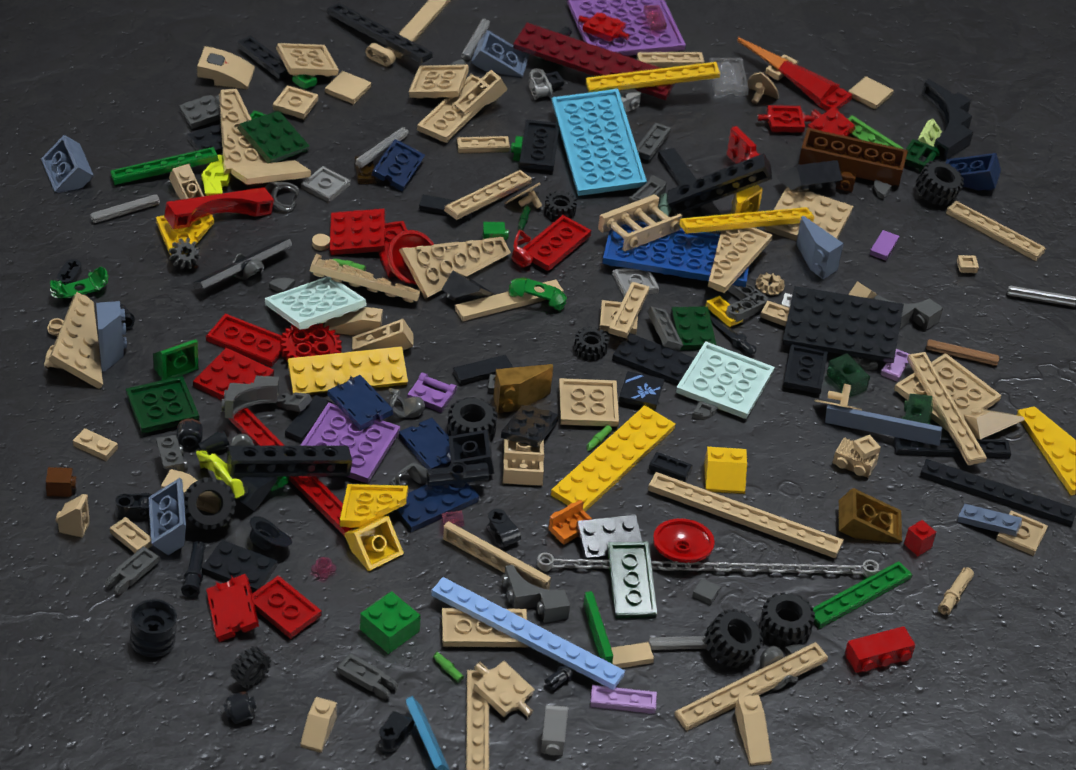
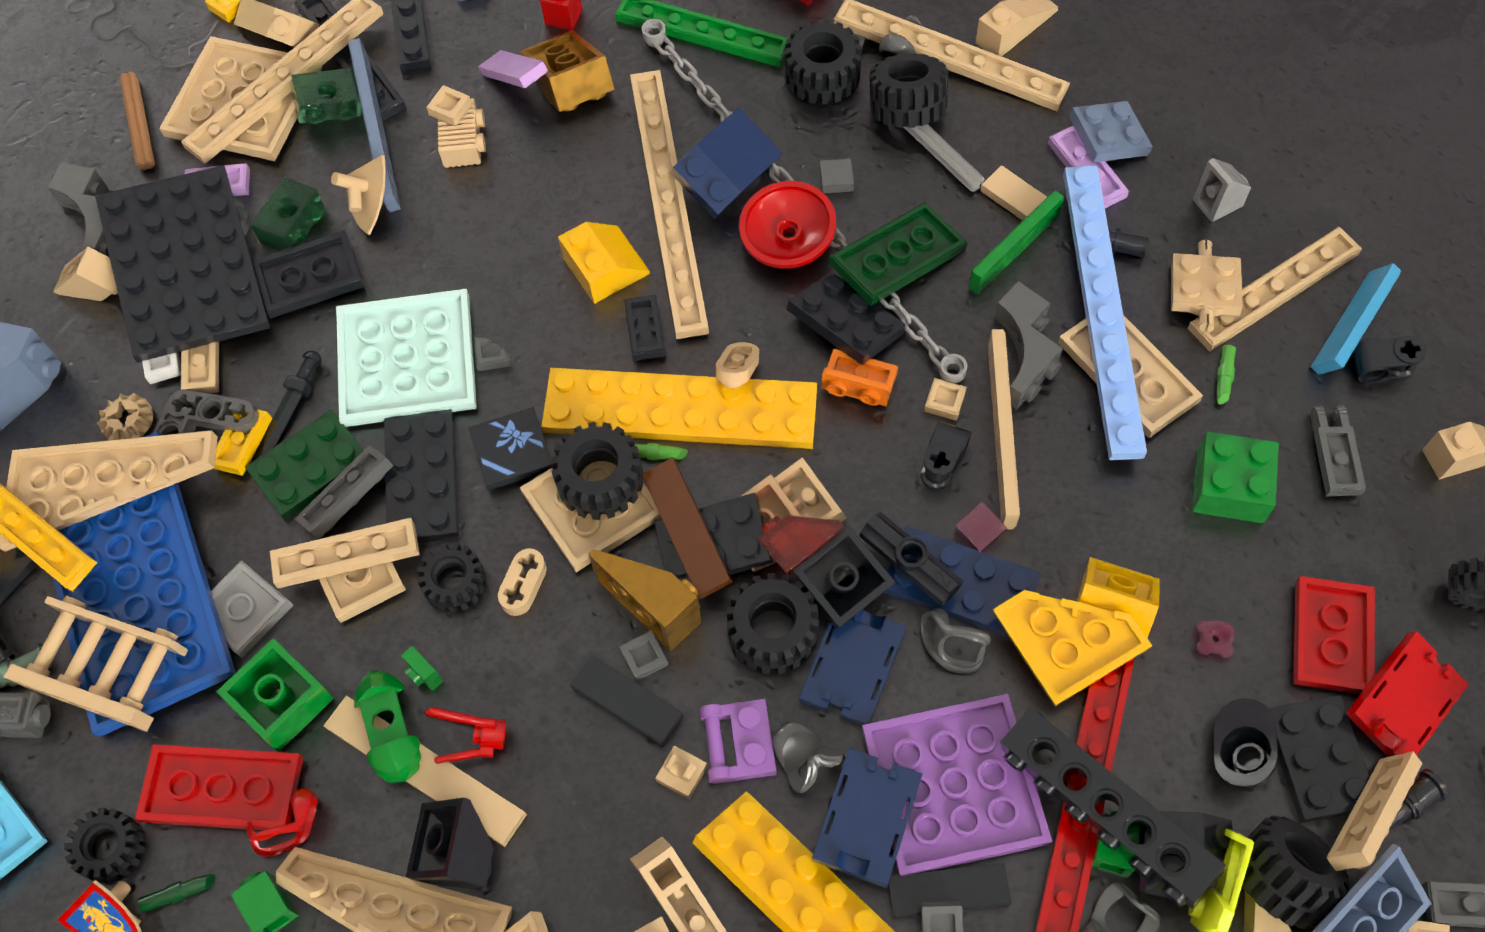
camera: 115 degrees left, 20 degrees up
none -> green brick [216,638,334,752]
none -> green plate [401,646,444,691]
none -> red plant [424,707,506,764]
none -> lavender tile [478,50,548,88]
none -> tan beam [498,548,547,616]
none -> black tyre [551,422,643,520]
none -> reddish brown tile [642,457,733,599]
none -> tan tile [655,746,708,799]
none -> dark blue slope [671,108,783,220]
none -> tan plate [716,342,759,388]
none -> clear red slope [758,515,846,574]
none -> tan tile [924,378,967,421]
none -> sand blue plate [1069,101,1153,163]
none -> tan plate [1327,751,1422,871]

